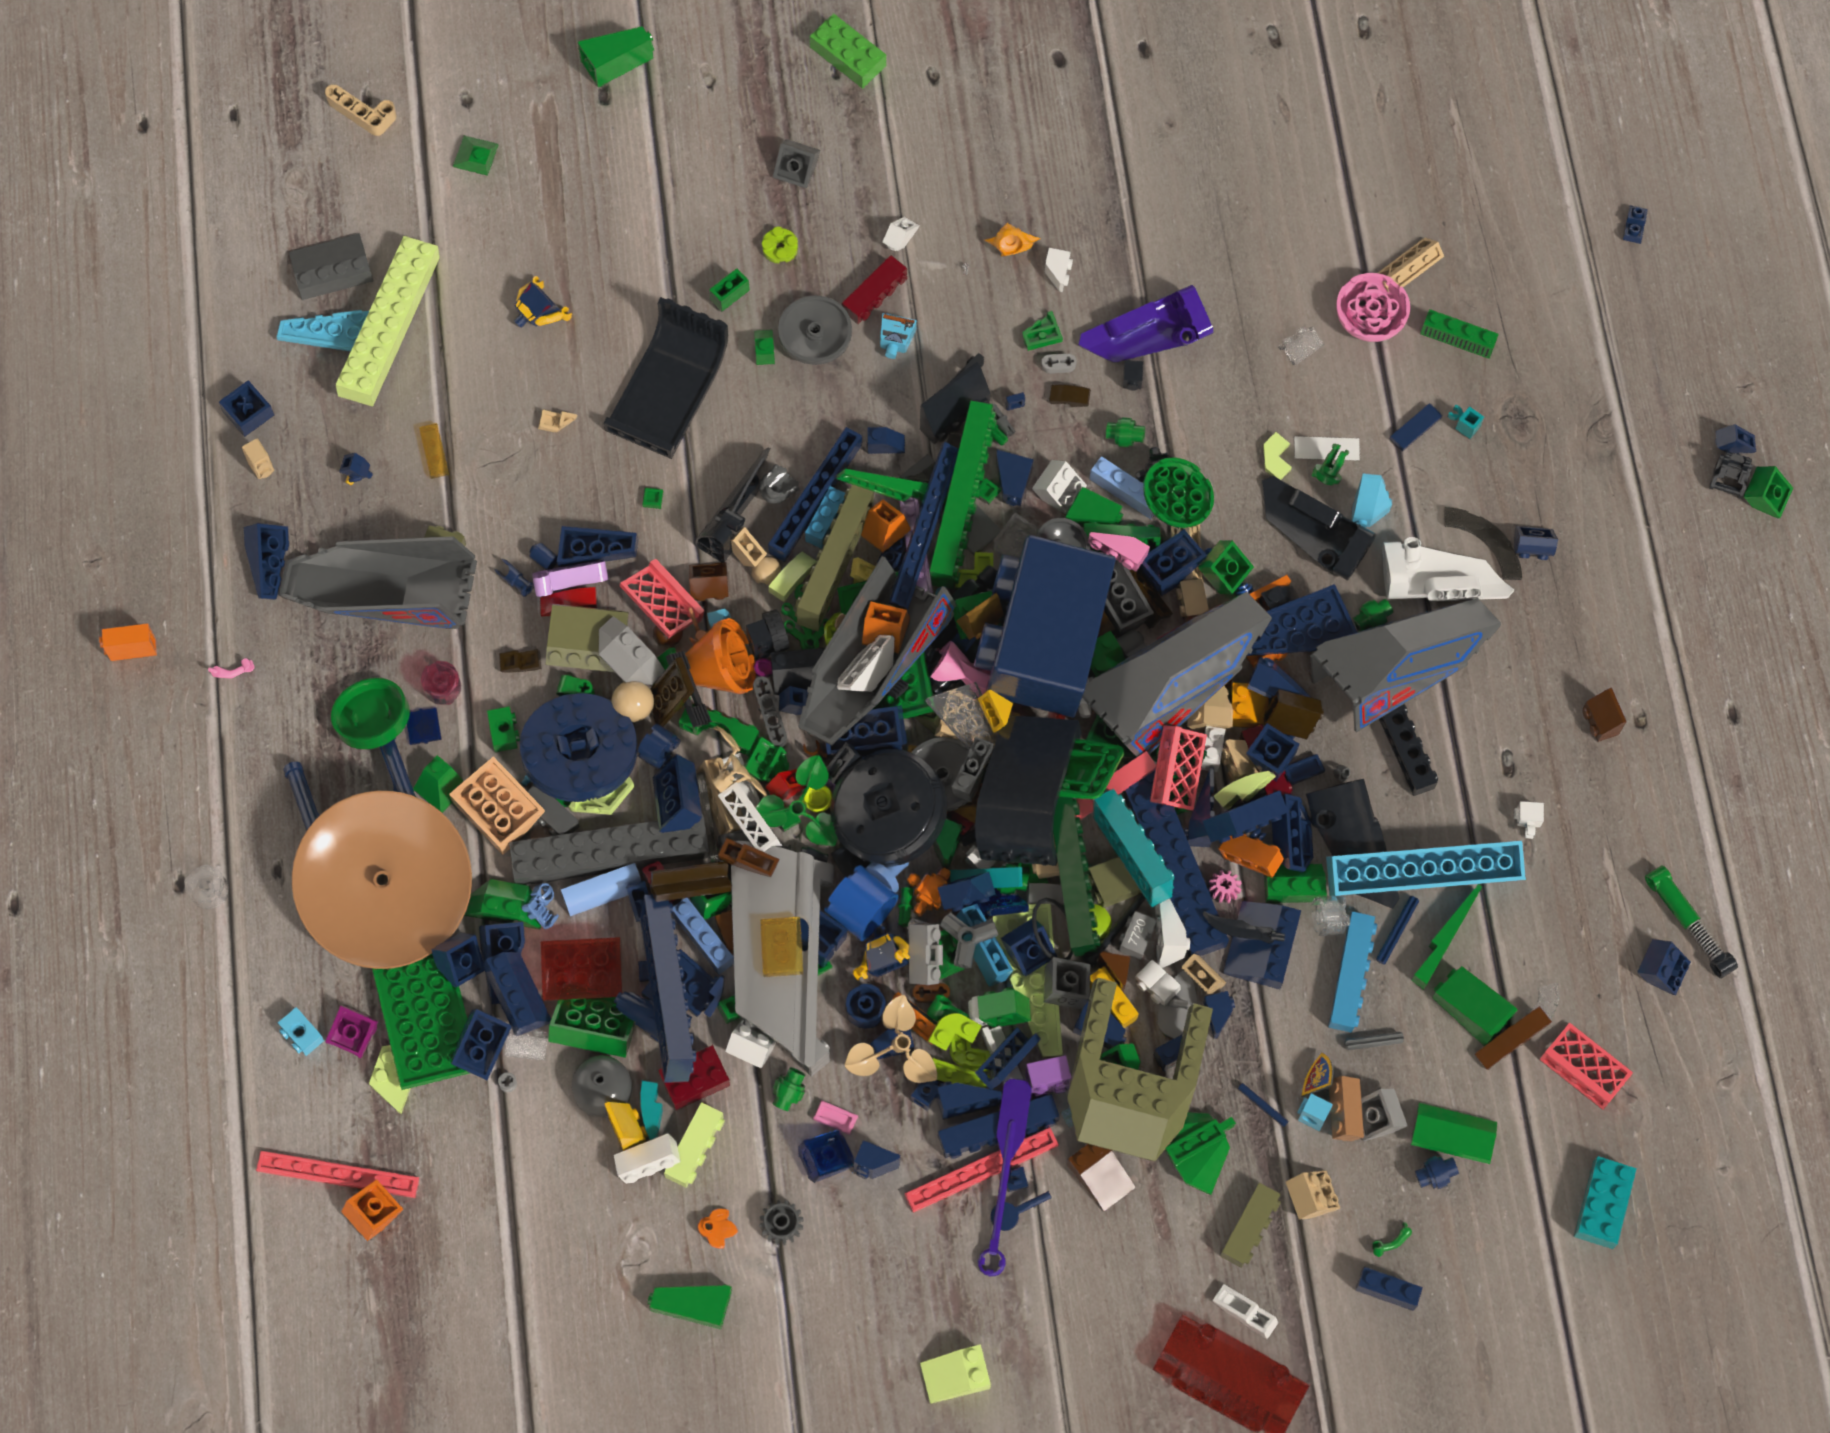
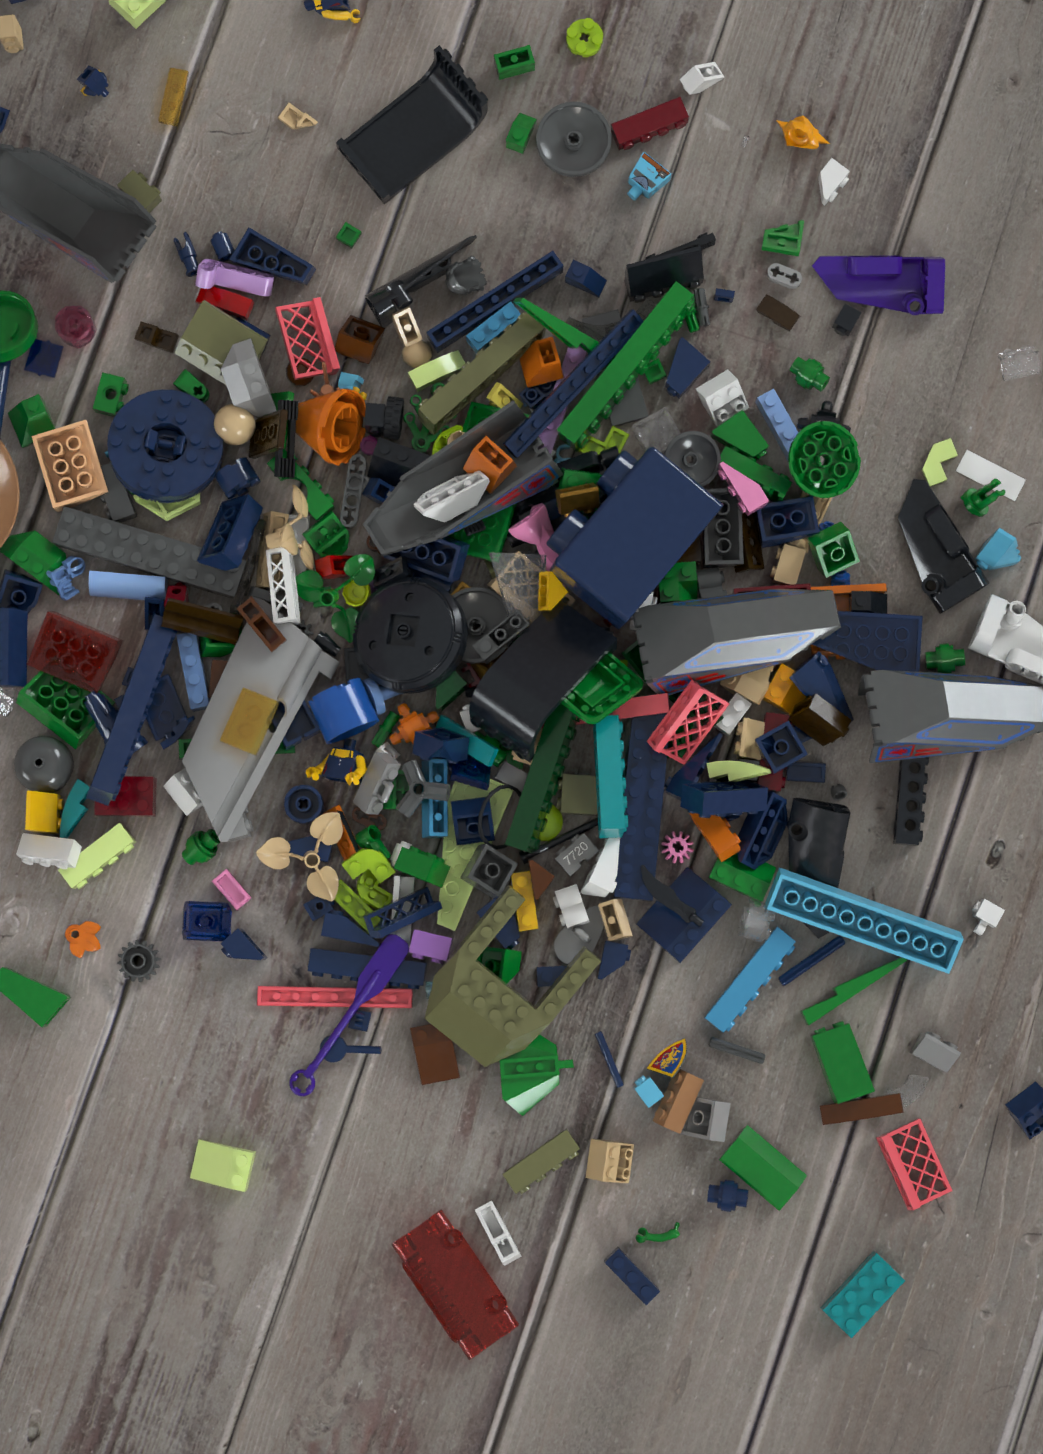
camera: 30 degrees right, 15 degrees up
none -> light grey slope [910,1031,961,1073]

